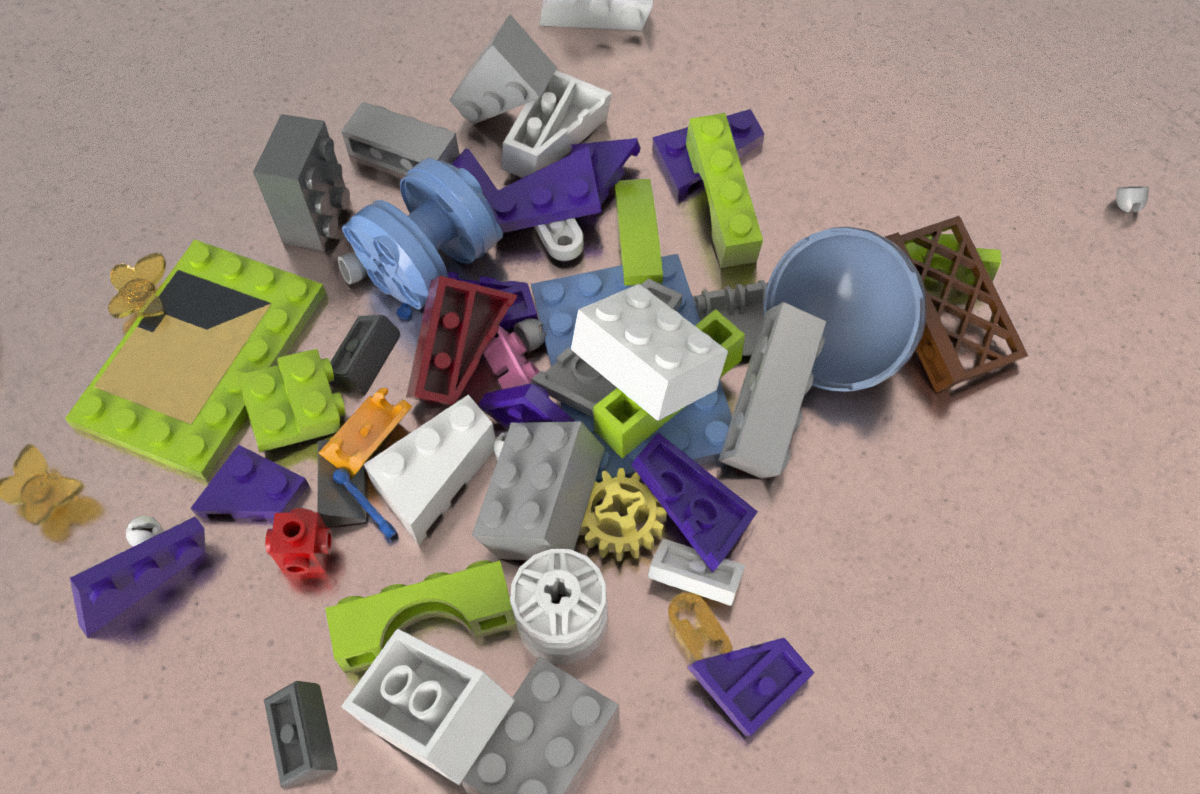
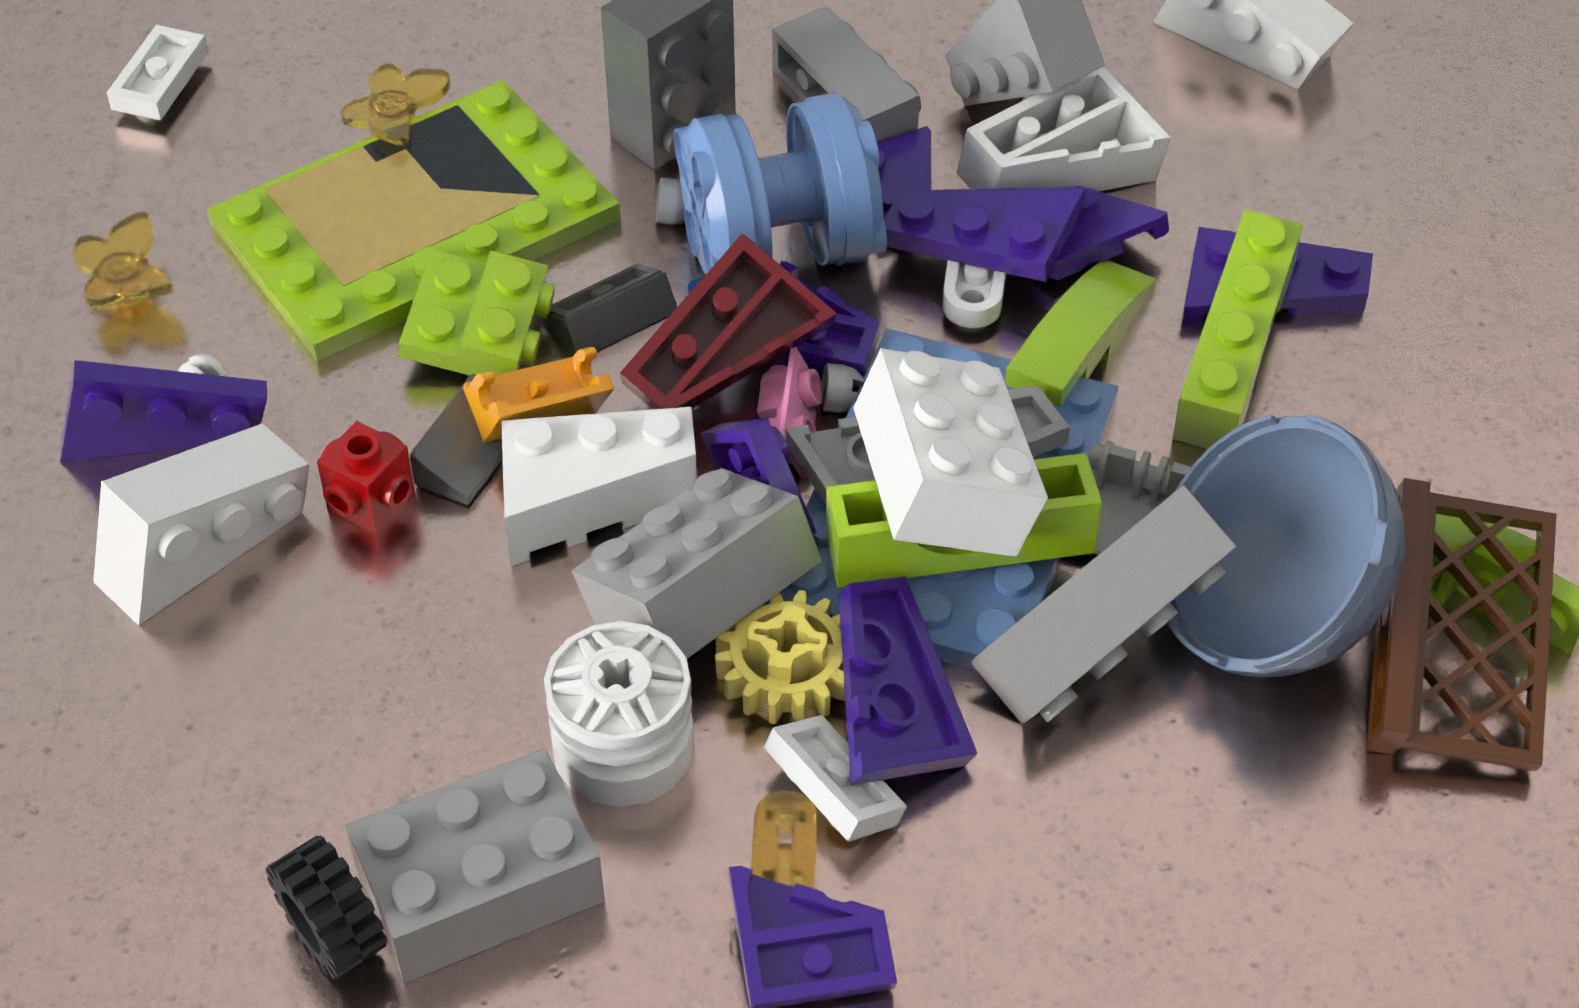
camera: 30 degrees right, 10 degrees down
dark purple wing [190,444,309,519] -> none
dark grey slope [264,681,337,788] -> none
lime arch [325,560,516,672] -> none
blue hinge [333,468,397,538] -> none
white brick [341,629,515,785] -> none
none -> white wedge [94,423,310,625]

